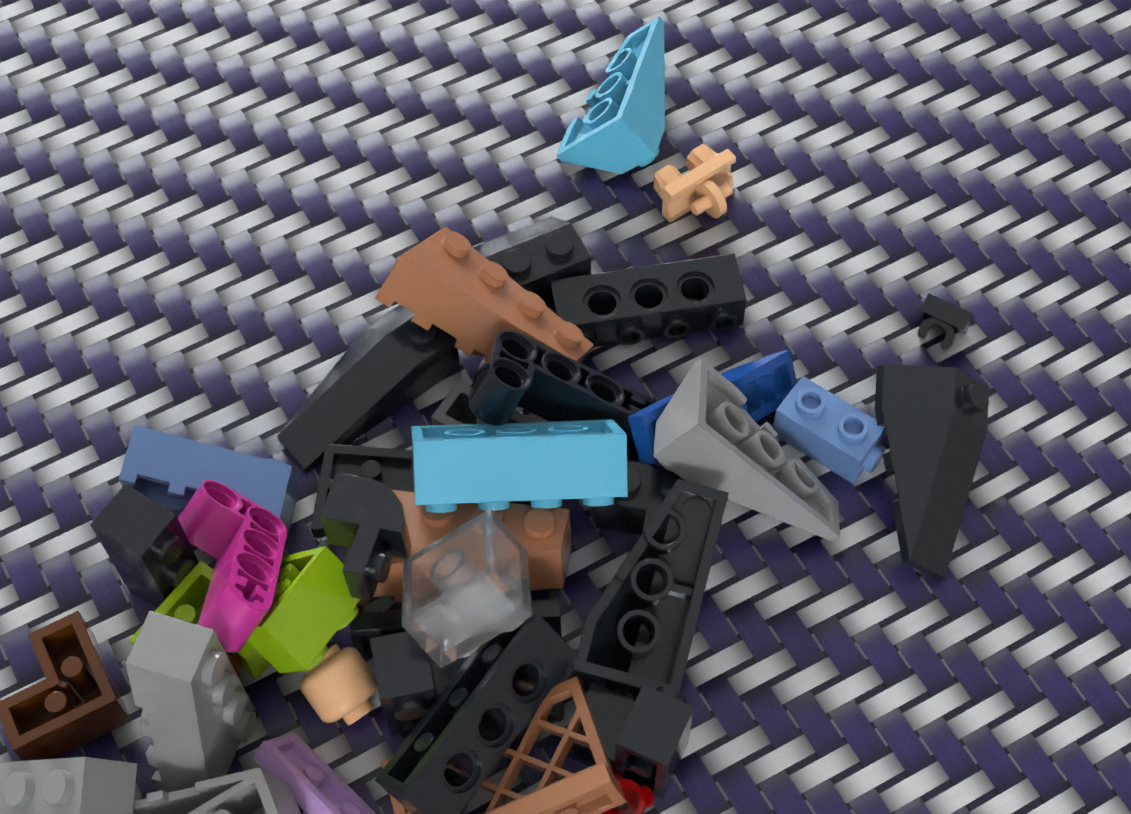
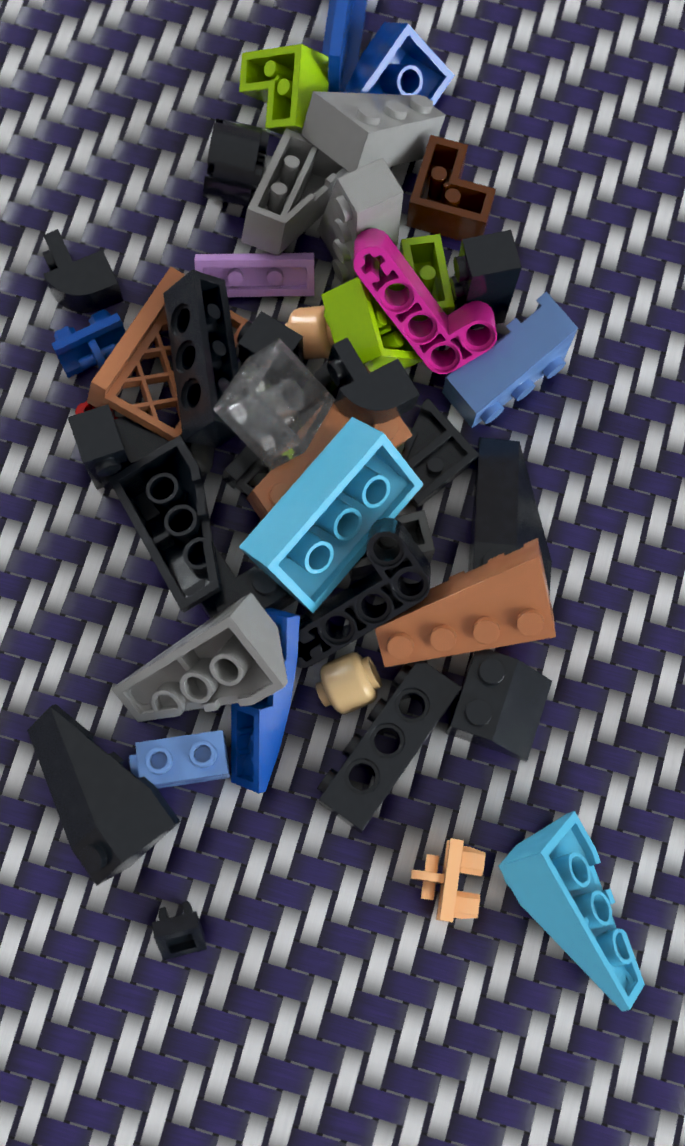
camera: 130 degrees right, 15 degrees up
none -> tan head [315,652,382,715]

